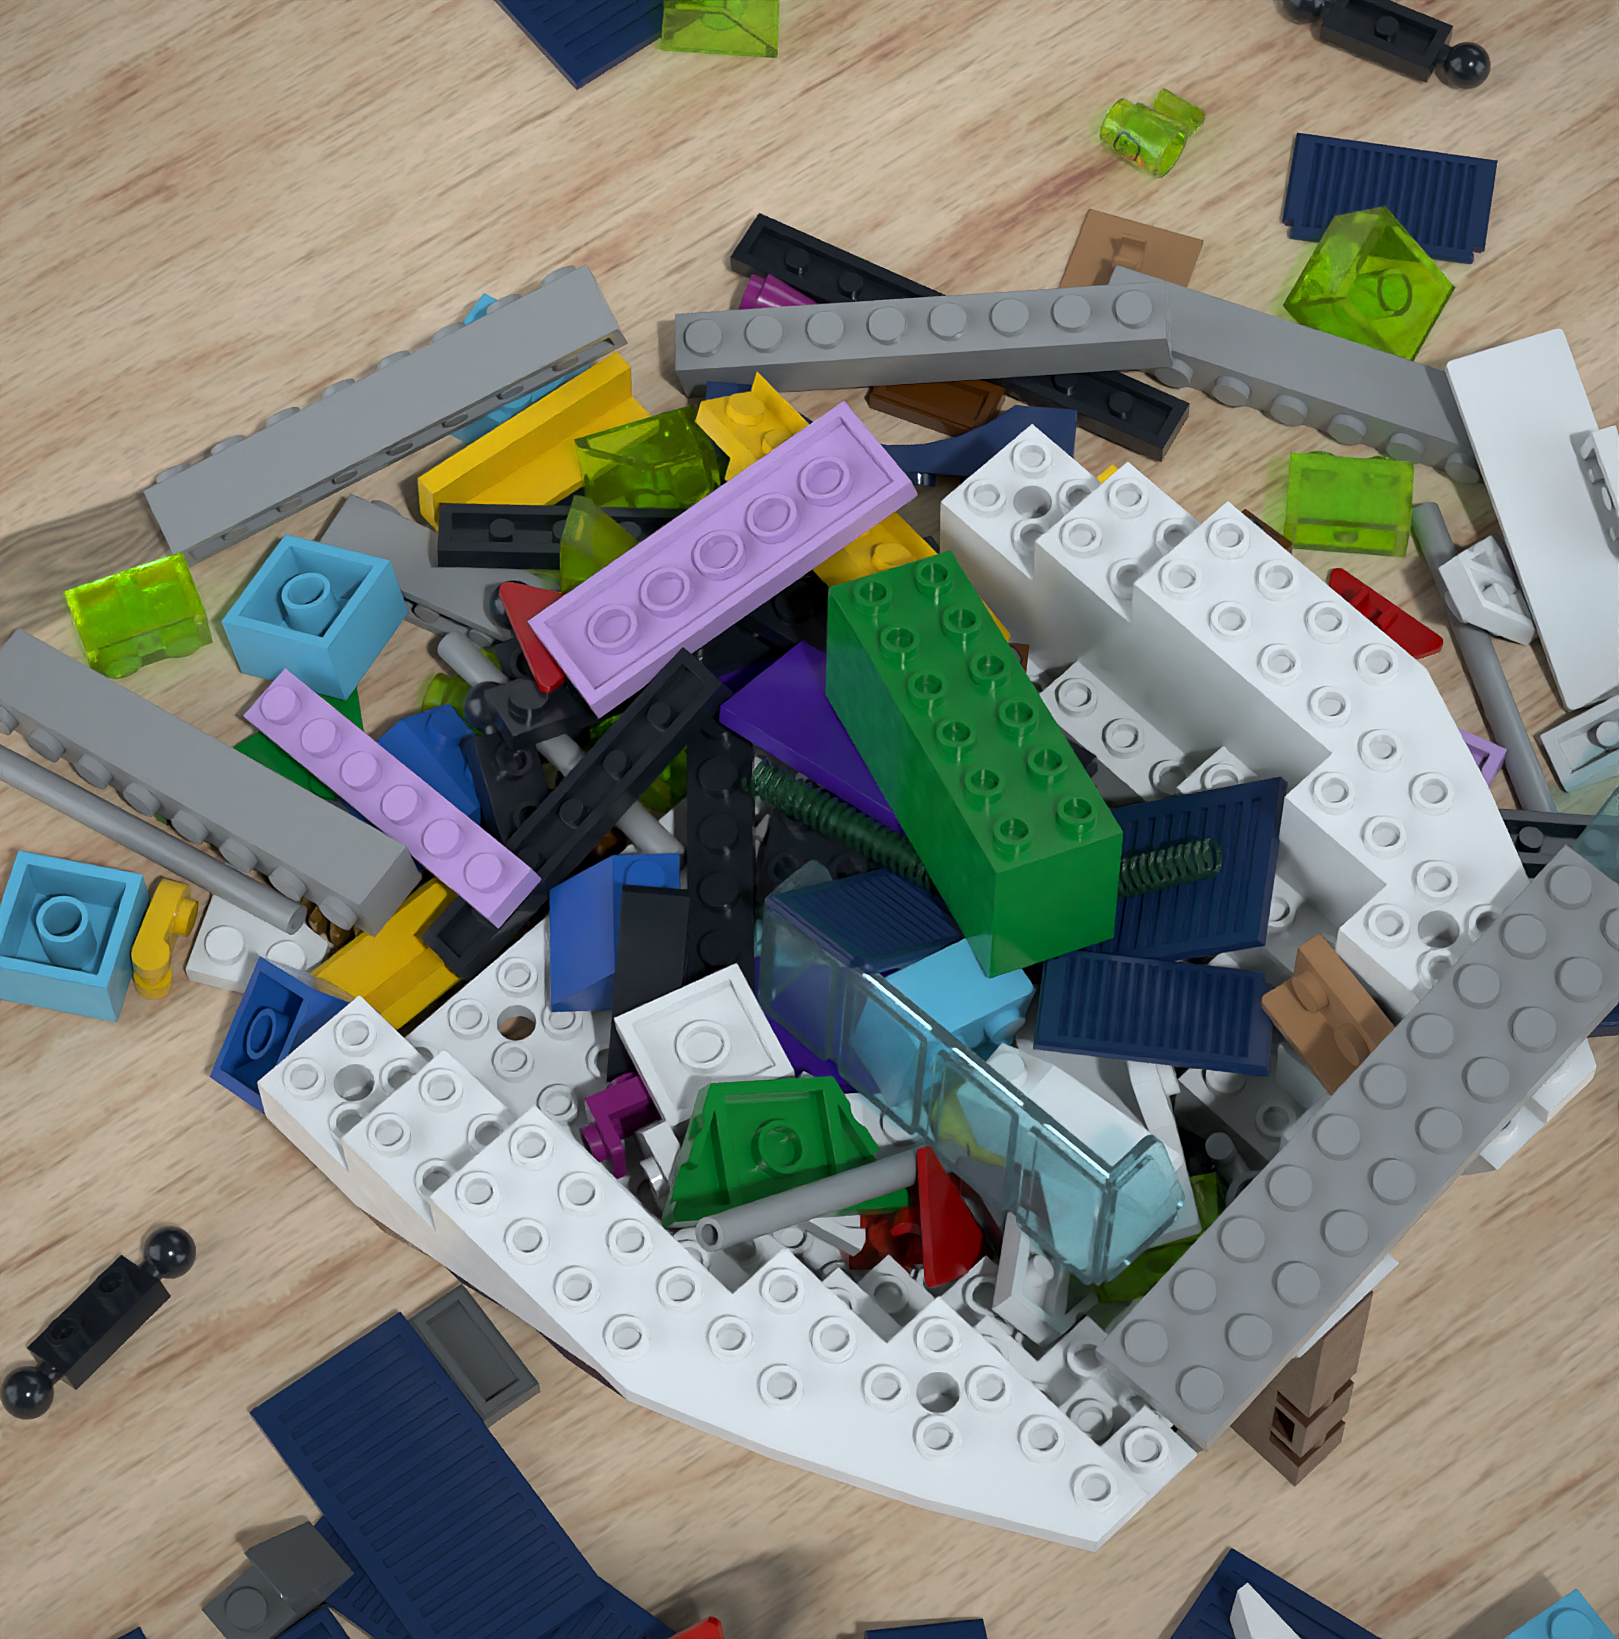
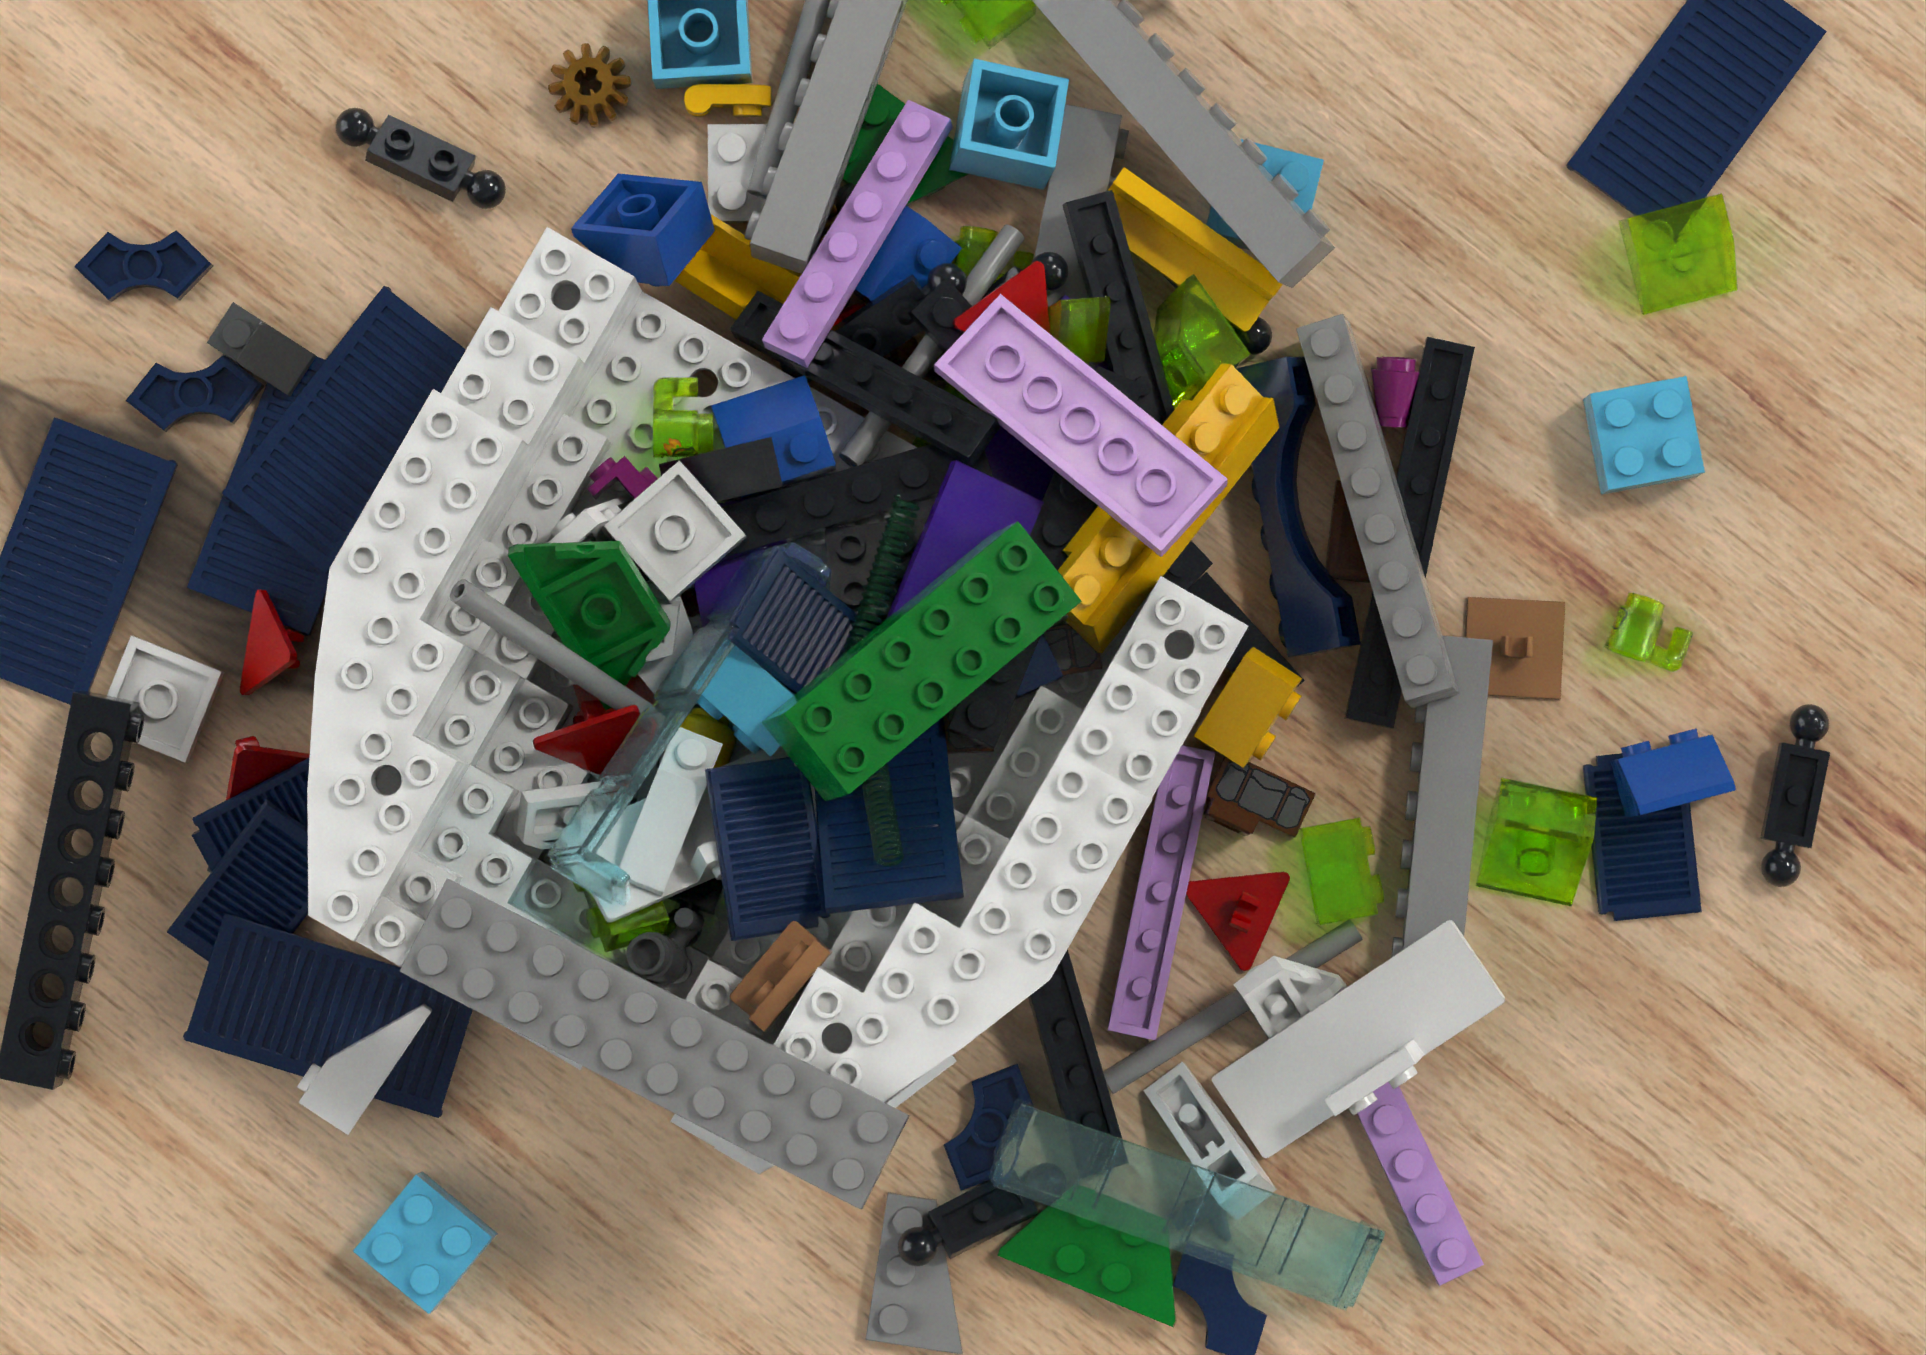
camera: 75 degrees right, 25 degrees up
none -> pearl gold gear [548,43,632,127]
none -> clear neon green piece [653,377,713,458]
none -> medium azure brick [1583,376,1705,495]
none -> blue slope [1610,728,1736,817]

